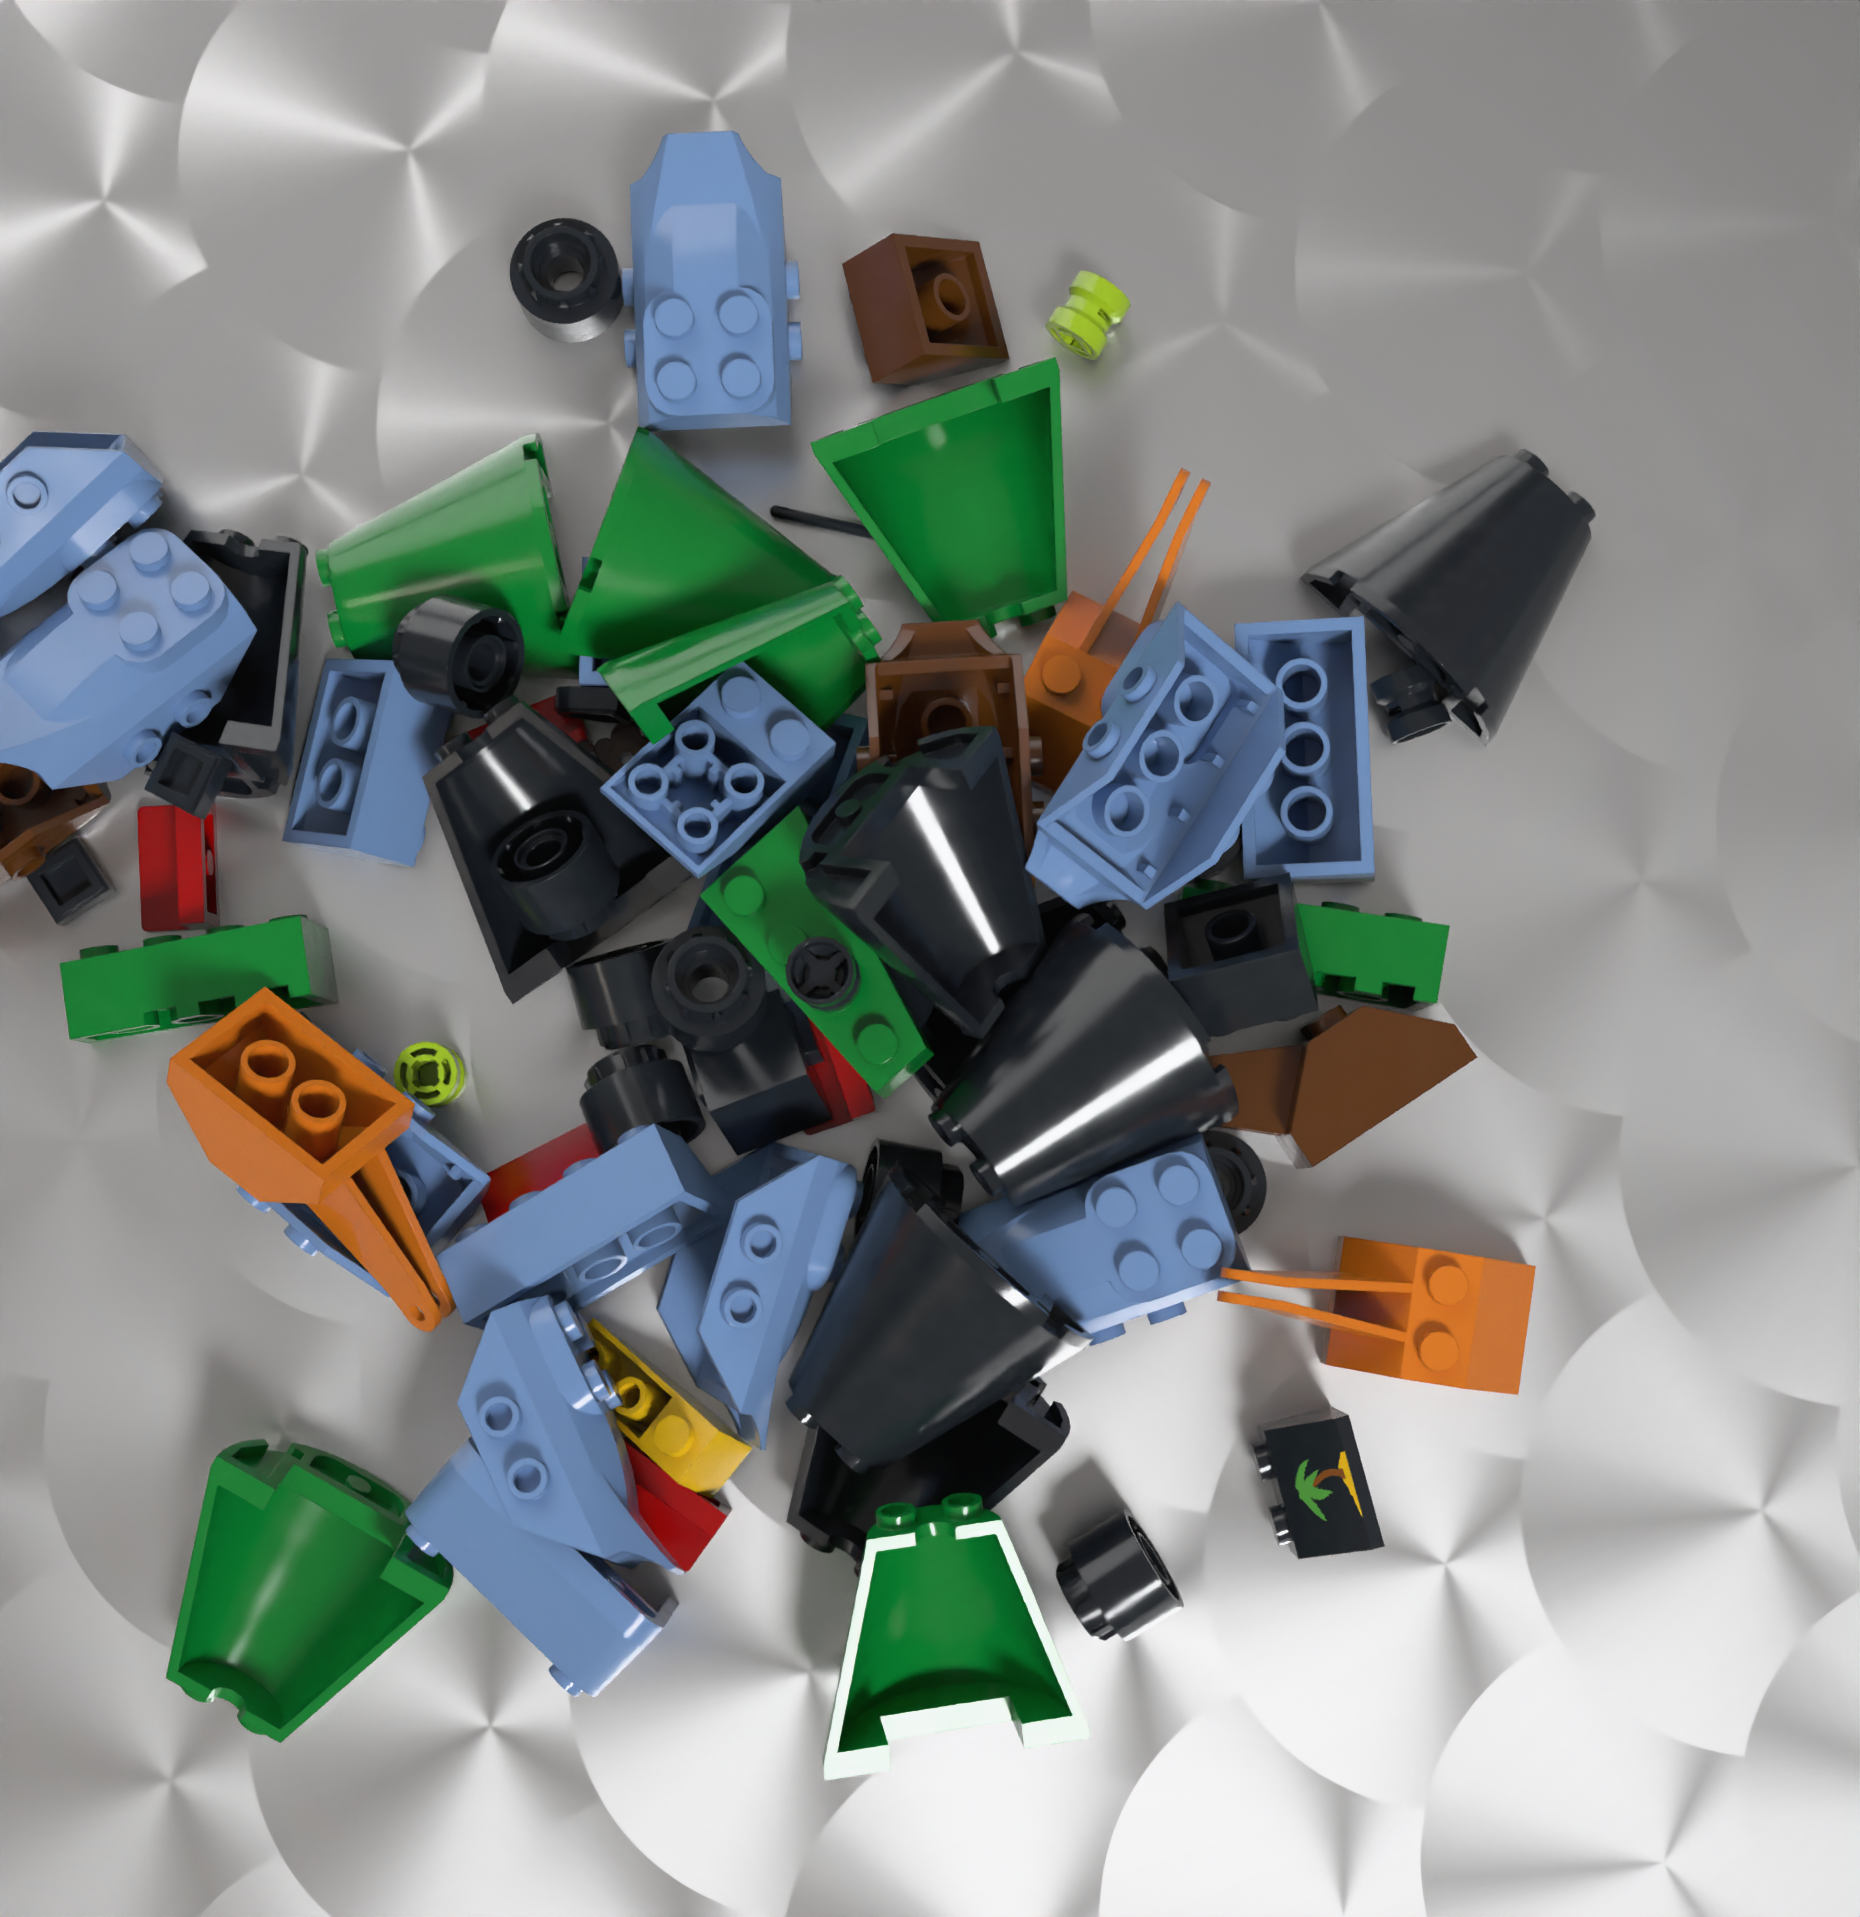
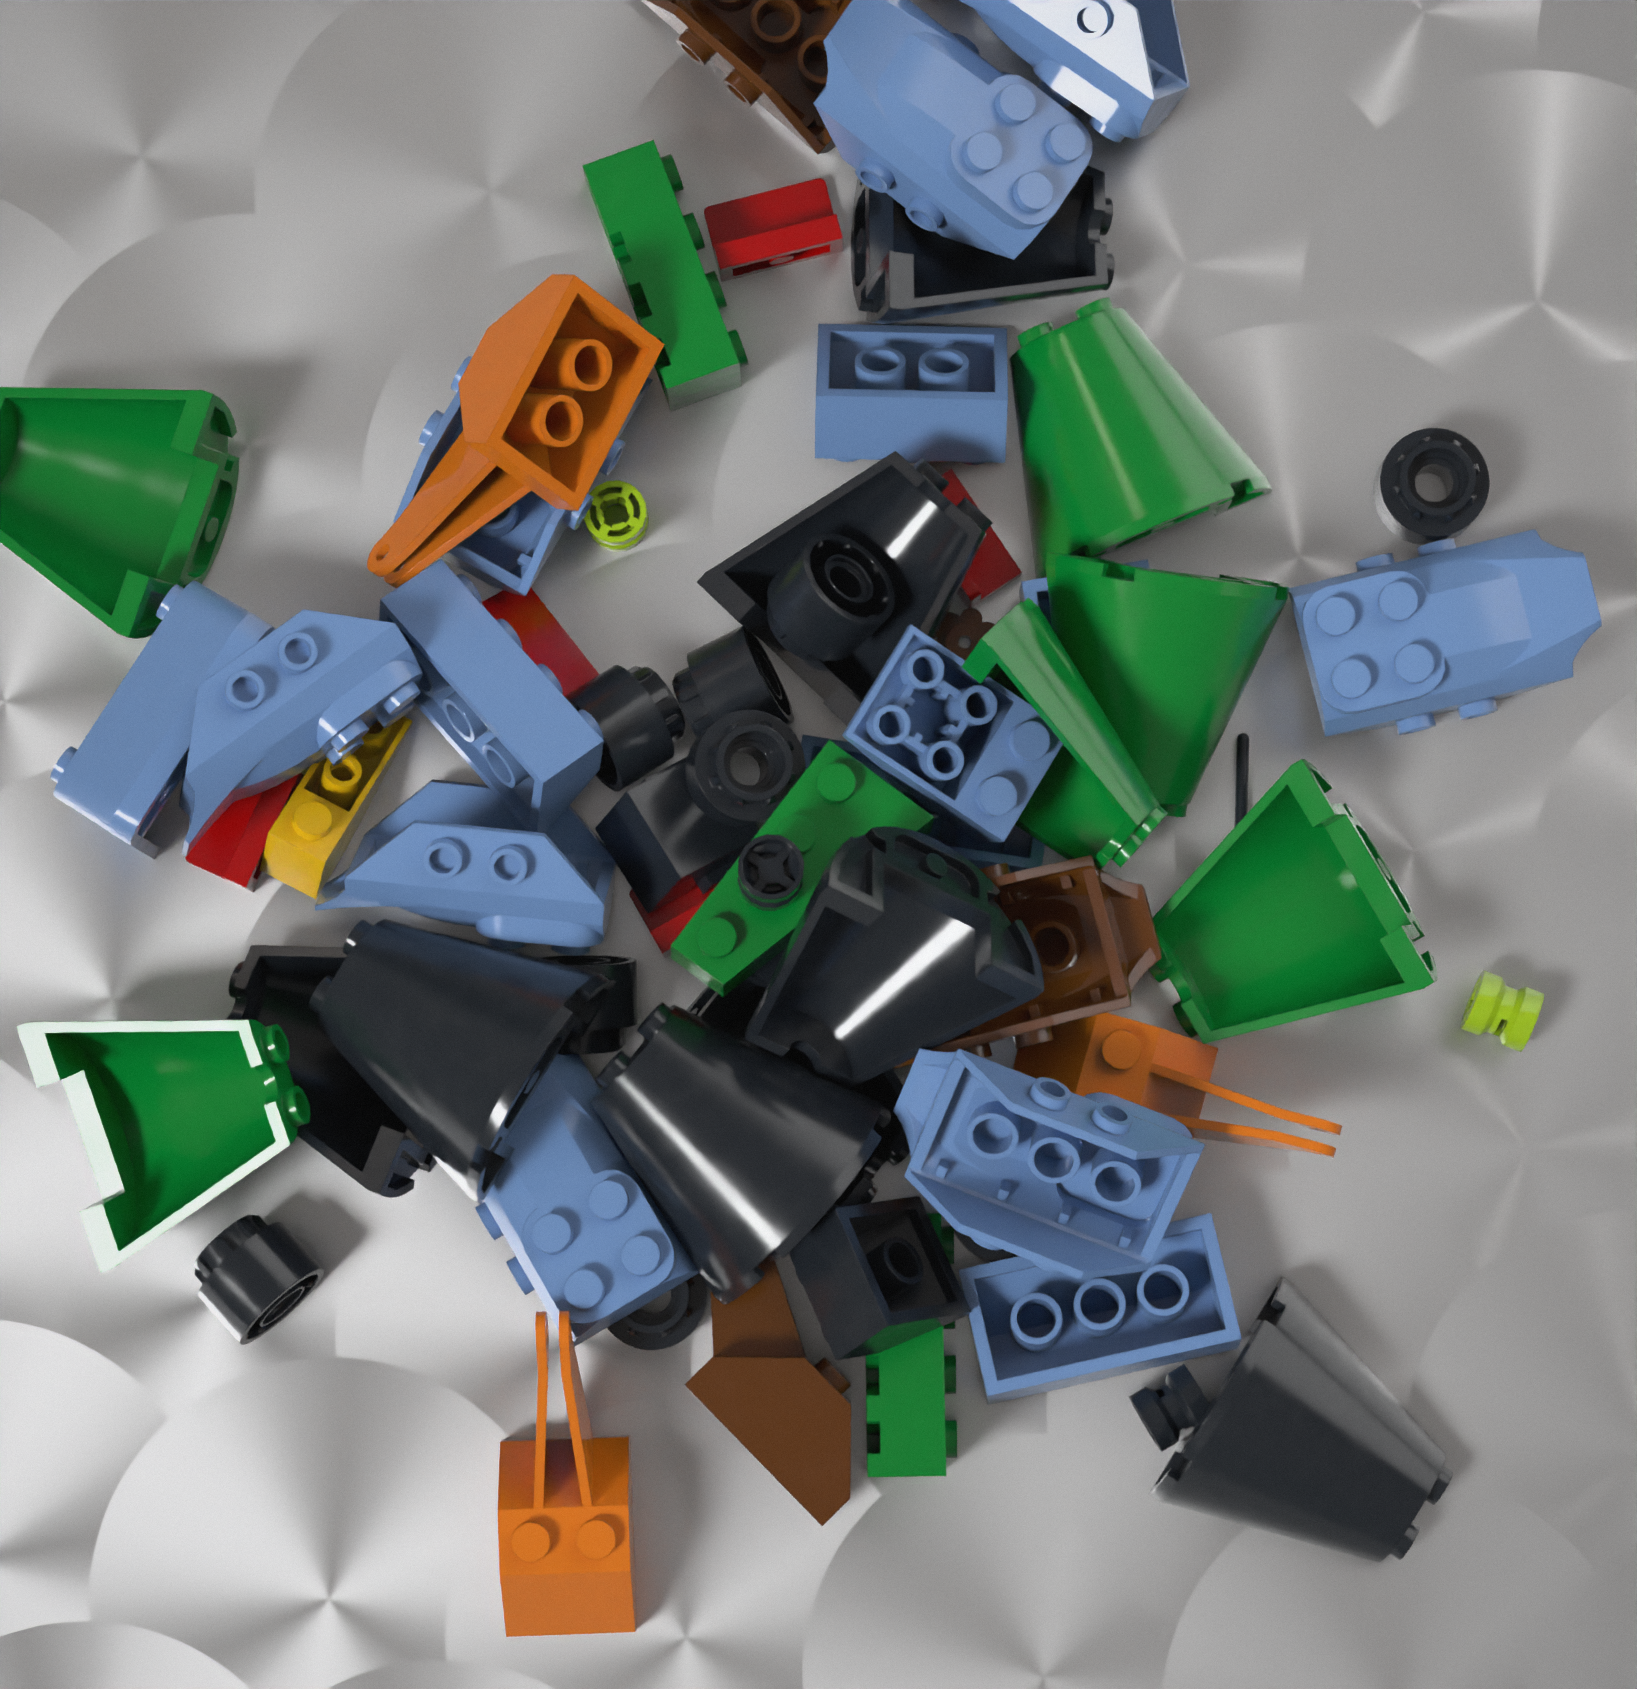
camera: 80 degrees right, 0 degrees up
black tile [26,837,116,926] -> none
black tile [144,732,234,820] -> none
black piece [392,594,525,719] -> none
black tile [554,686,634,725] -> none
reddish brown slope [842,233,1010,385] -> none
black slope [1251,1406,1385,1559] -> none

